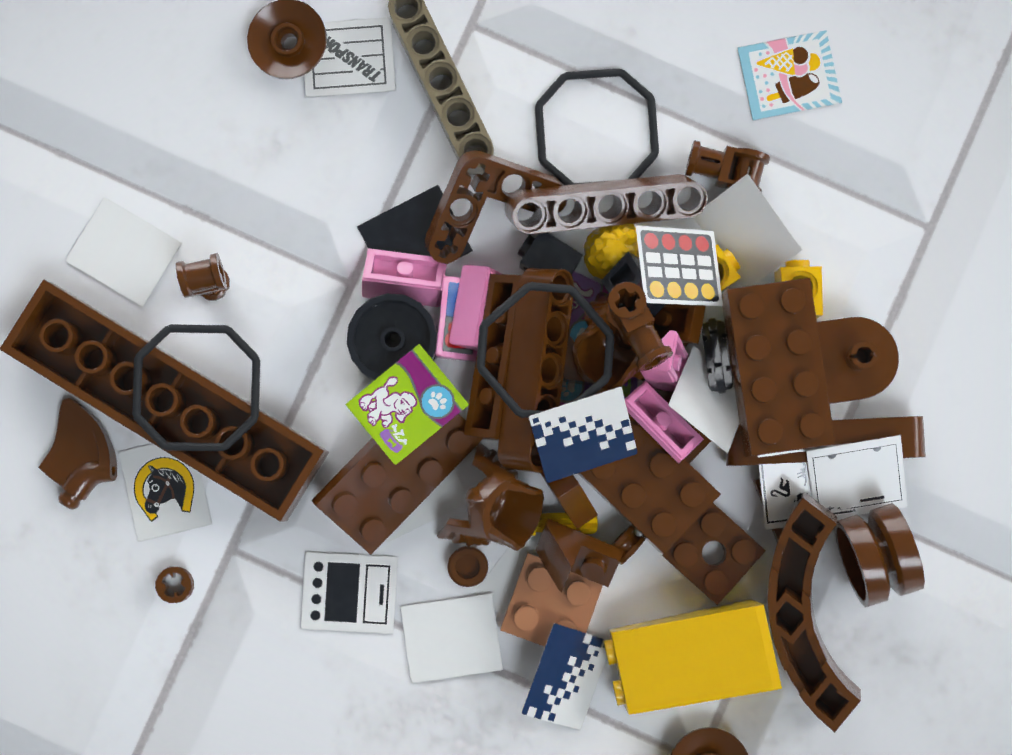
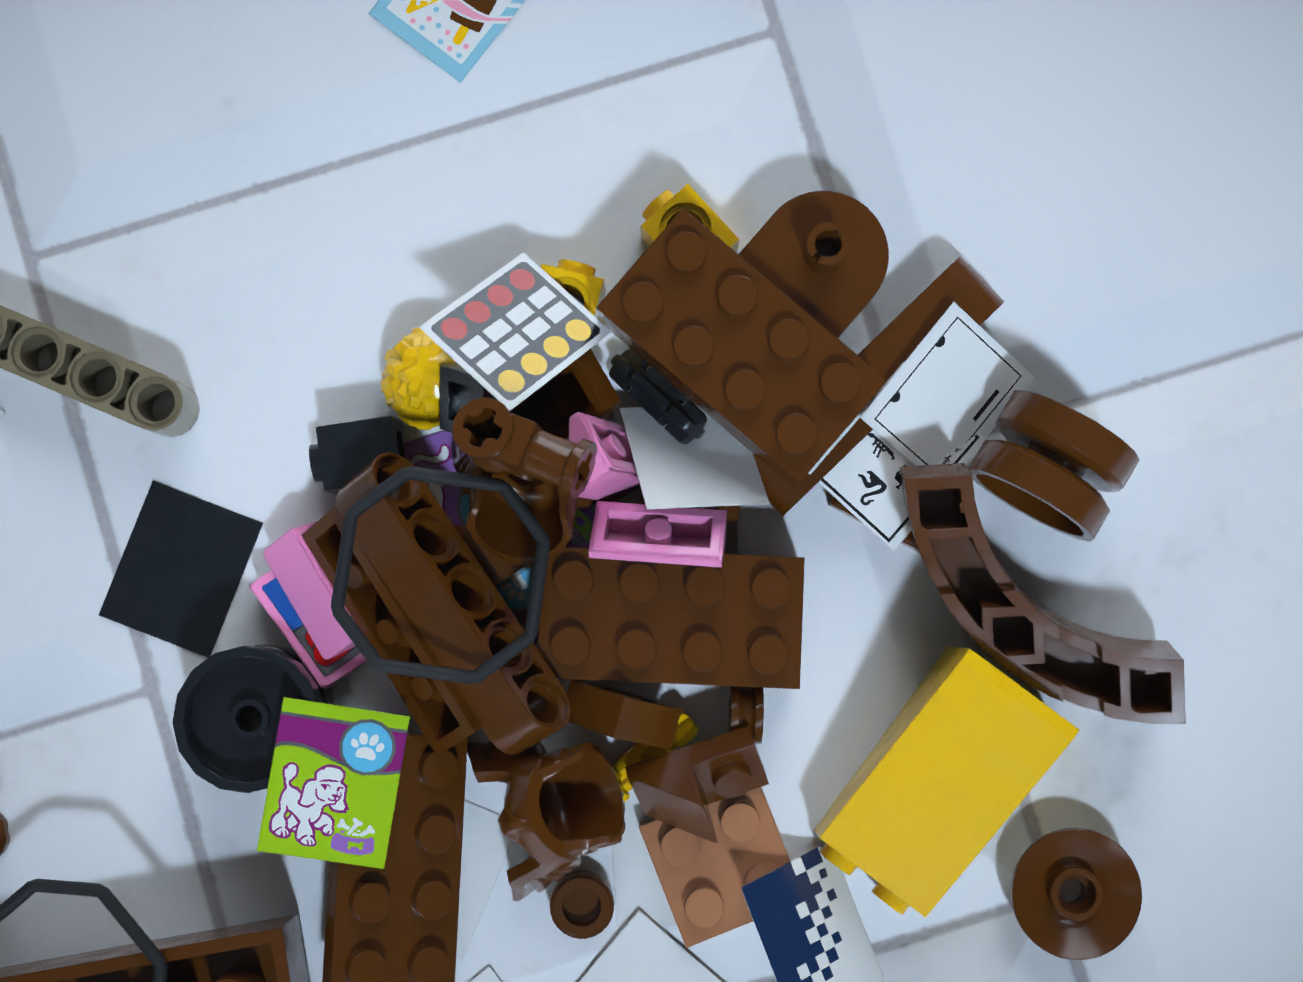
camera: 40 degrees left, 0 degrees up
bright pink slope [362,248,447,307] -> none
reddish brown beam [425,150,568,264] -> none
beam [504,174,708,234] -> none
sticker [529,387,637,483] -> none
black piece [535,68,659,185] -> none
reddish brown piece [662,503,766,605] -> none
reddish brown connector [685,140,770,193] -> none
white sticker [693,173,802,287] -> none

